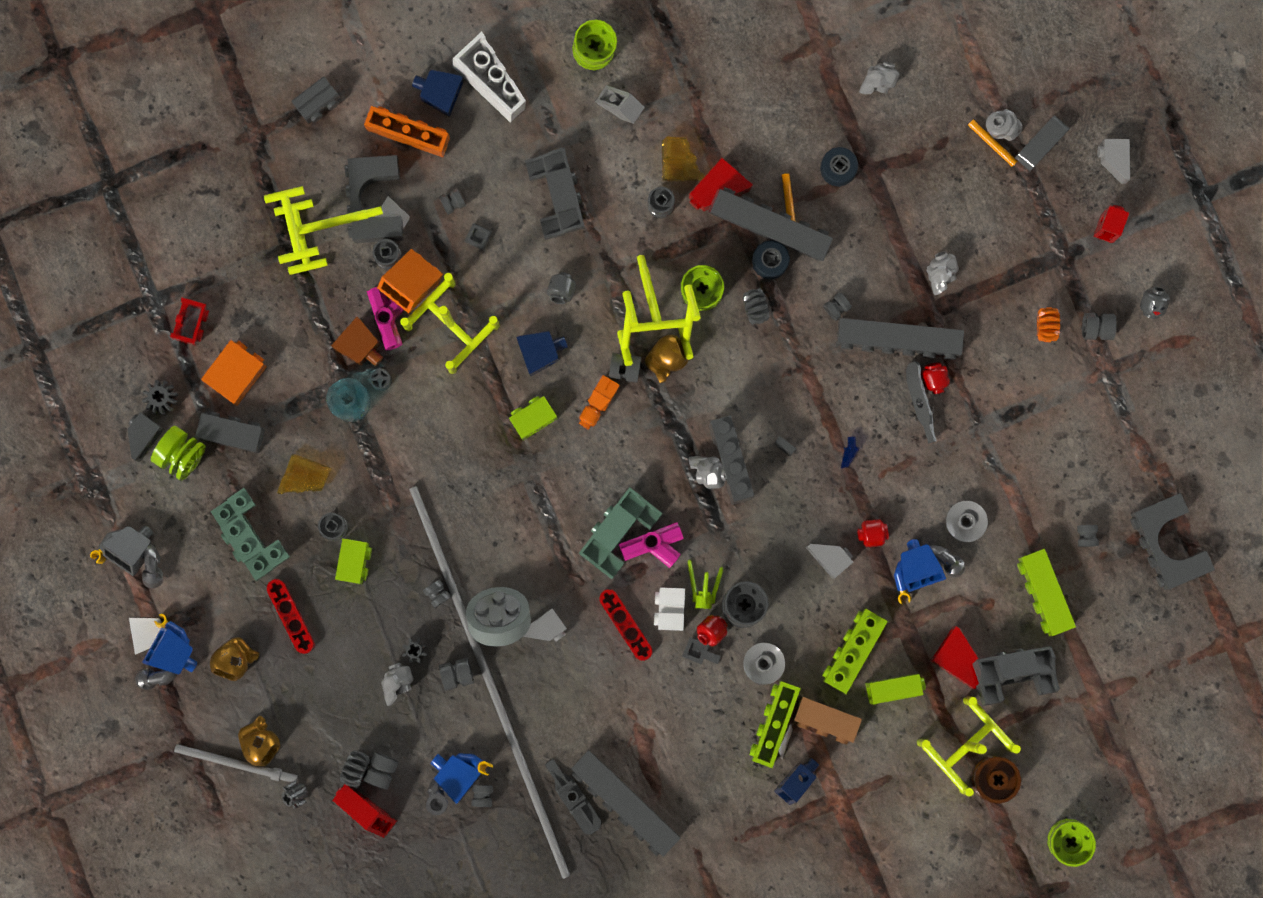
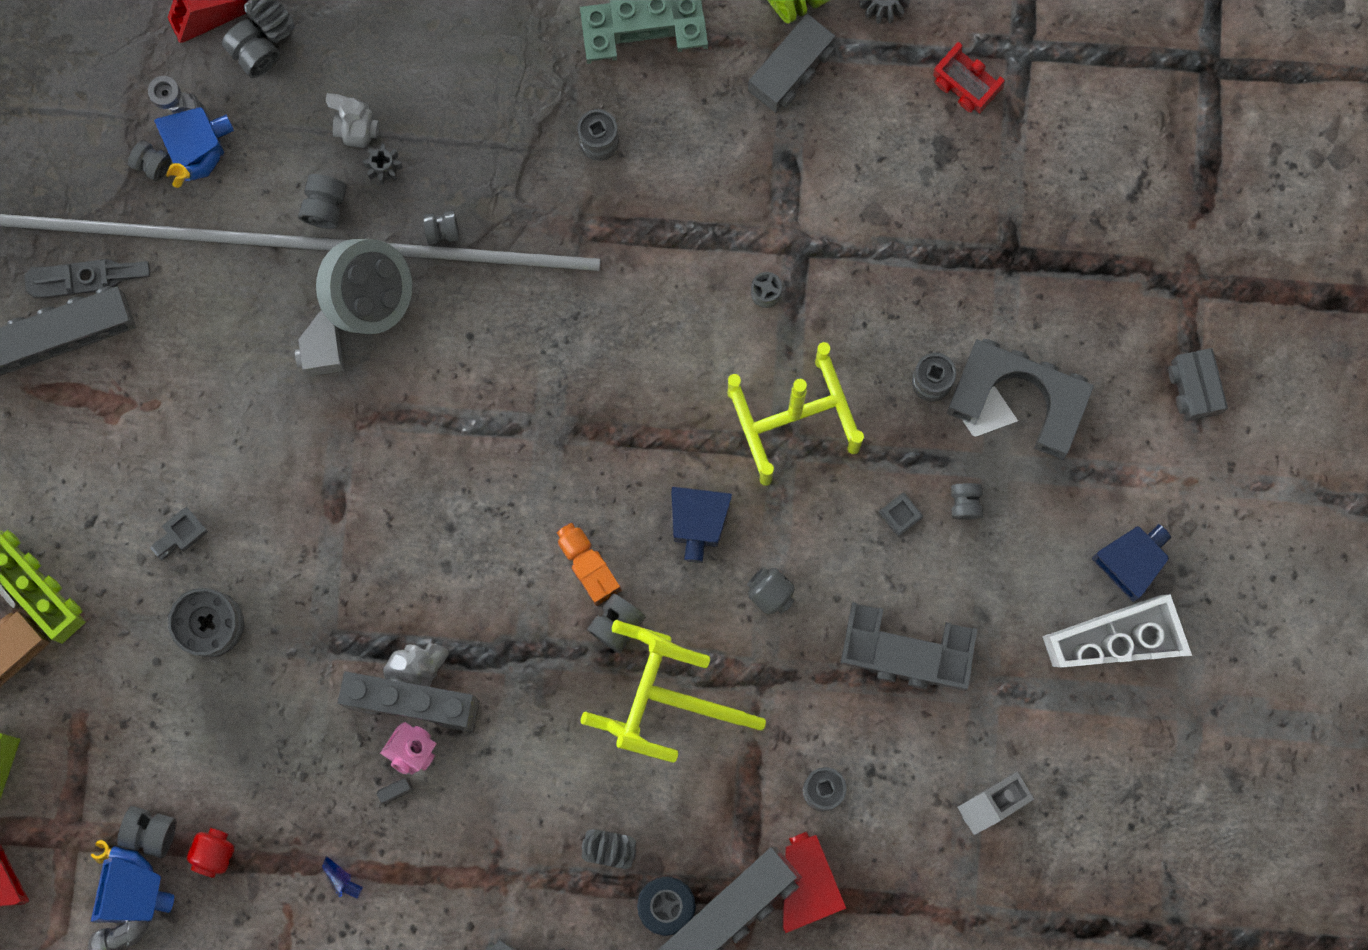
camera: 120 degrees right, 5 degrees down
orange brick [201,340,267,406] -> none
neon yellow piece [264,186,383,275] -> none
red beam [267,579,315,654] -> none
clear yellow slope [277,454,332,494] -> none
clear light blue brick [326,378,371,422] -> none
dark orange torso [331,317,383,367] -> none
lime brick [335,538,372,584] -> none
orange brick [364,106,450,157] -> none
dark pink piece [367,287,405,350] -> none
orange brick [377,249,443,313] -> none
lime brick [509,396,558,441] -> none
lime wheel [572,19,617,71] -> none
sand green bracket [579,487,663,579] -> none
red beam [599,589,652,661] -> none
dark pink piece [619,522,684,568] -> none
pearl gold piece [645,335,688,383] -> none
white brick [654,588,685,631] -> none
clear yellow slope [662,136,705,181] -> none
lime wheel [681,265,724,311] -> none
lime plant [688,560,723,609] -> none
red head [697,615,728,646] -> none
light grey dish [743,643,785,685] -> none
light grey slope [806,544,854,579] -> none
lime brick [822,609,888,694] -> none
none -> dark grey wheel [117,806,177,859]
none -> bright pink brick [380,722,437,775]

